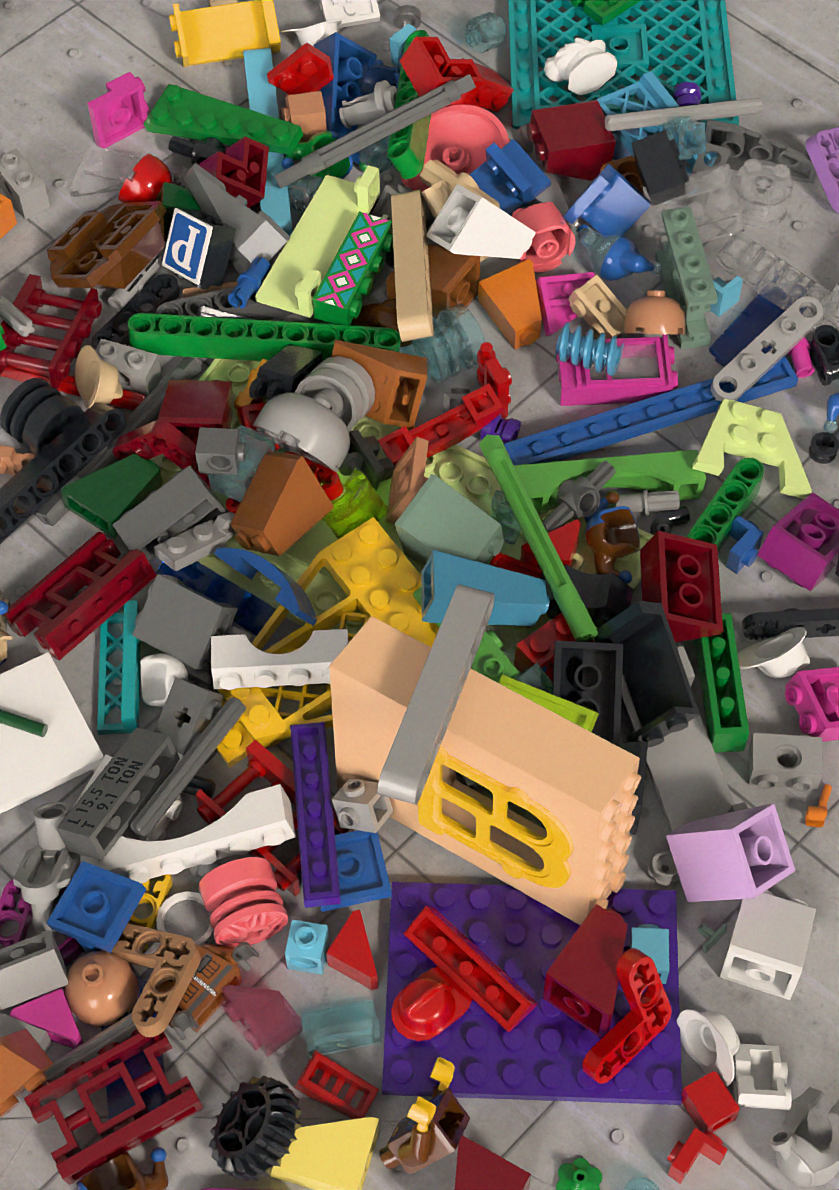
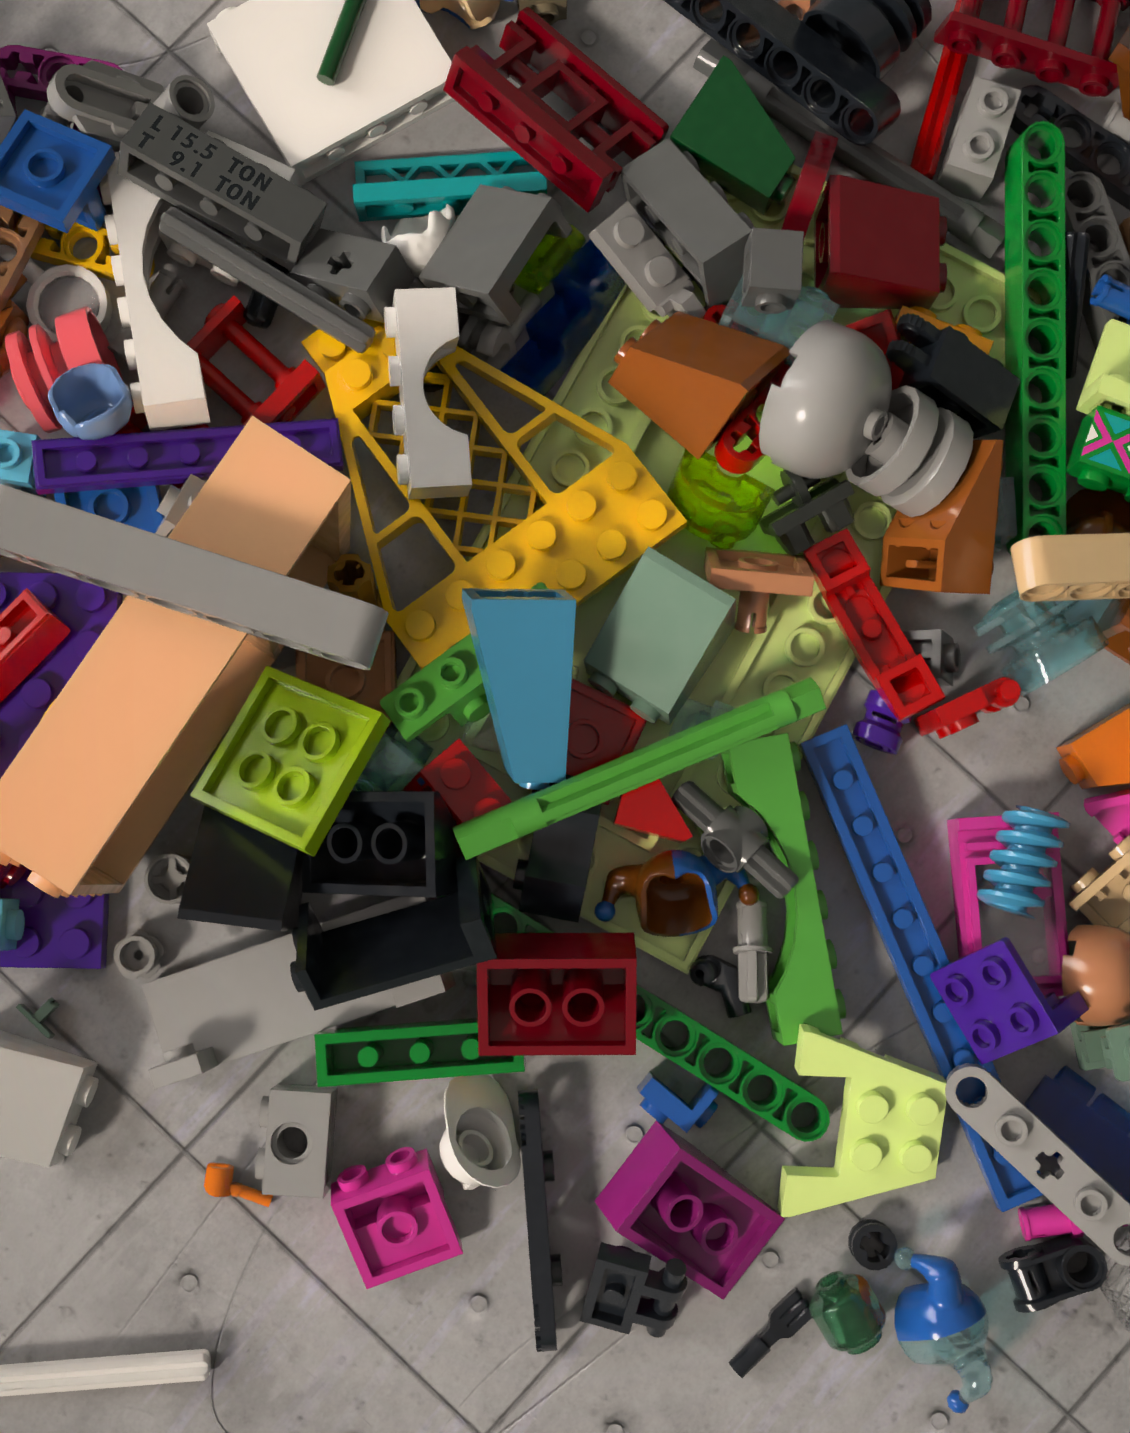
camera: 85 degrees right, 25 degrees up
tan piece [75,345,123,408] -> none
blue slope [214,548,317,626] -> none
lavender slope [666,803,796,902] -> none
none -> medium blue hair [48,363,133,440]
none -> dark purple bracket [930,937,1089,1065]

